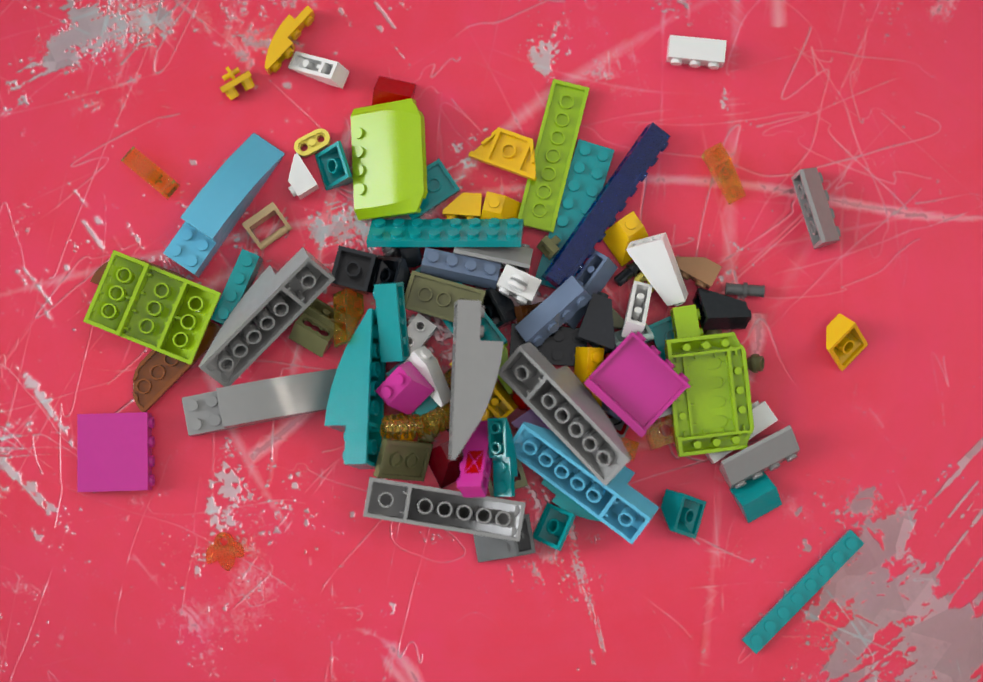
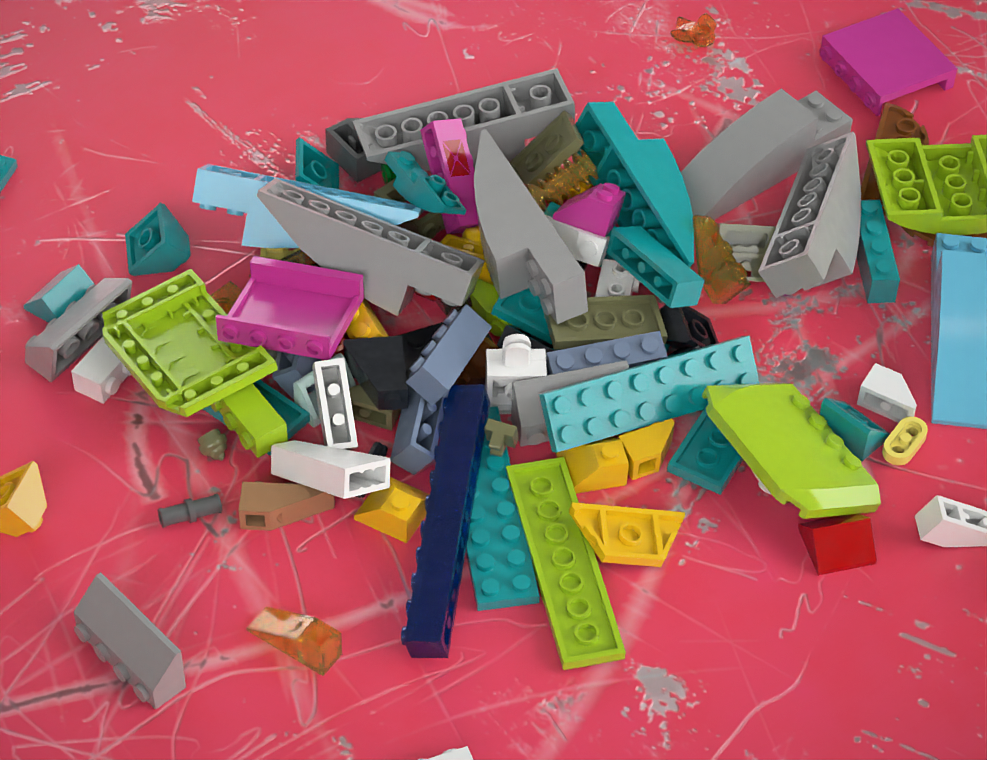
camera: 155 degrees right, 35 degrees down
tan tile [242,202,292,251] -> none
black brick [331,246,378,295] -> none
black slope [693,288,752,330] -> none
olive plate [747,354,764,373] -> none

